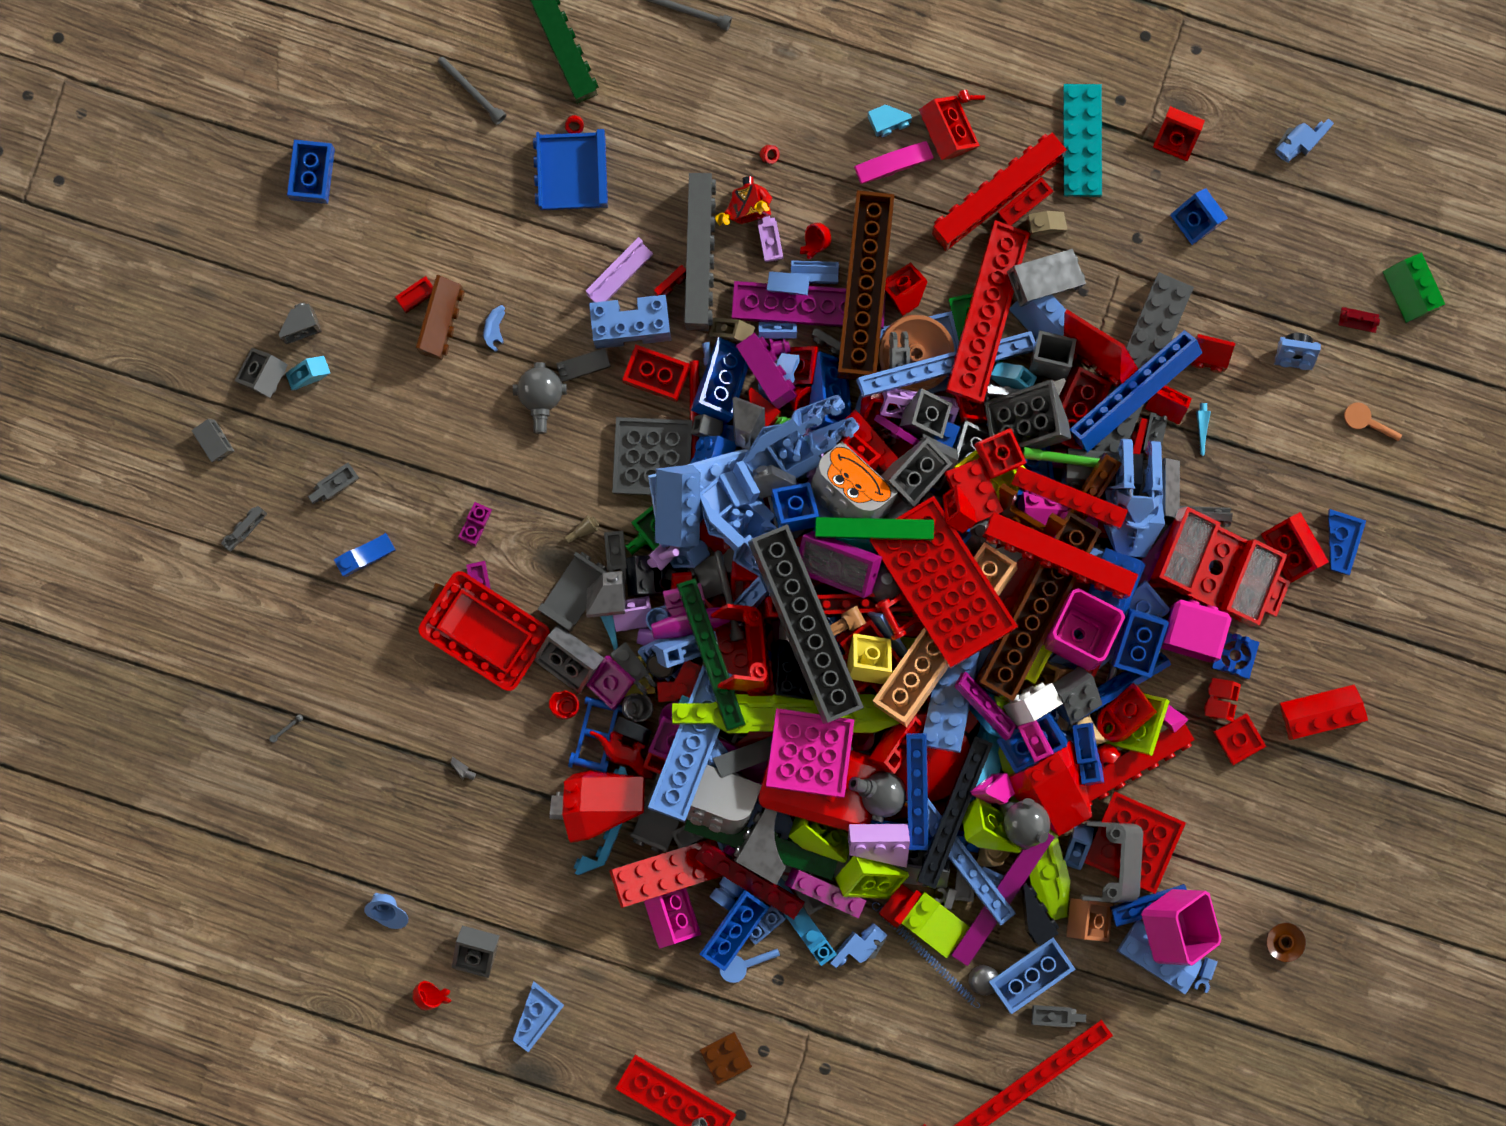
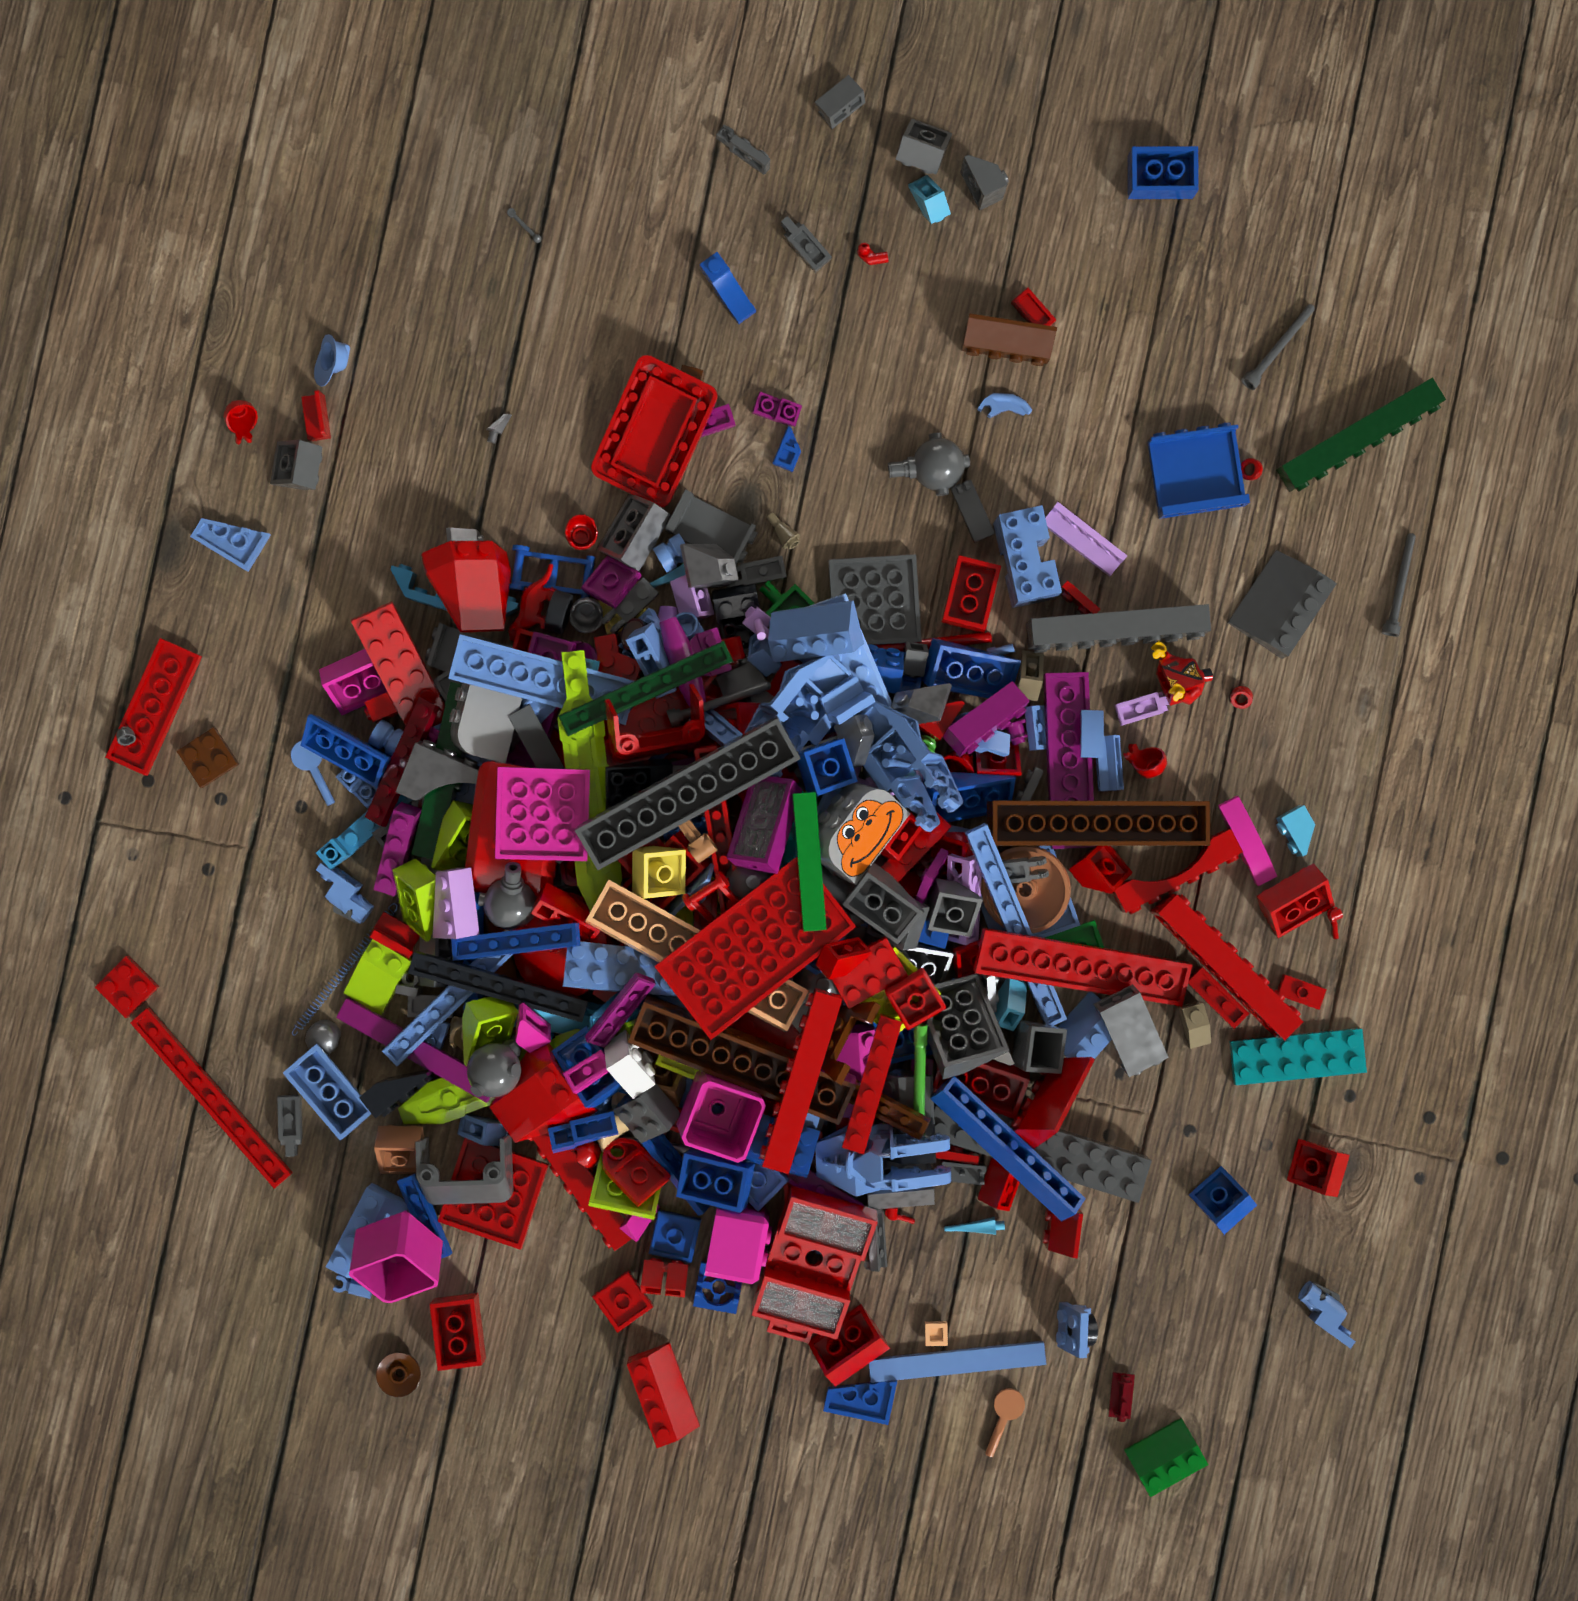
camera: 80 degrees right, 5 degrees up
none -> red panel [301,390,331,441]
none -> red brick [364,692,399,723]
none -> red brick [430,1292,486,1371]
none -> blue tile [648,1209,701,1263]
none -> medium blue wheel [652,533,685,573]
none -> blue tile [773,426,801,472]
none -> red arm [857,243,888,265]
none -> medium blue tile [869,1341,1046,1383]
none -> red hand [885,1208,915,1224]
none -> light nougat plate [925,1321,948,1346]
none -> red arch [1112,829,1243,914]
none -> dark grey slope [1227,550,1337,659]
none -> red plate [1278,974,1327,1010]

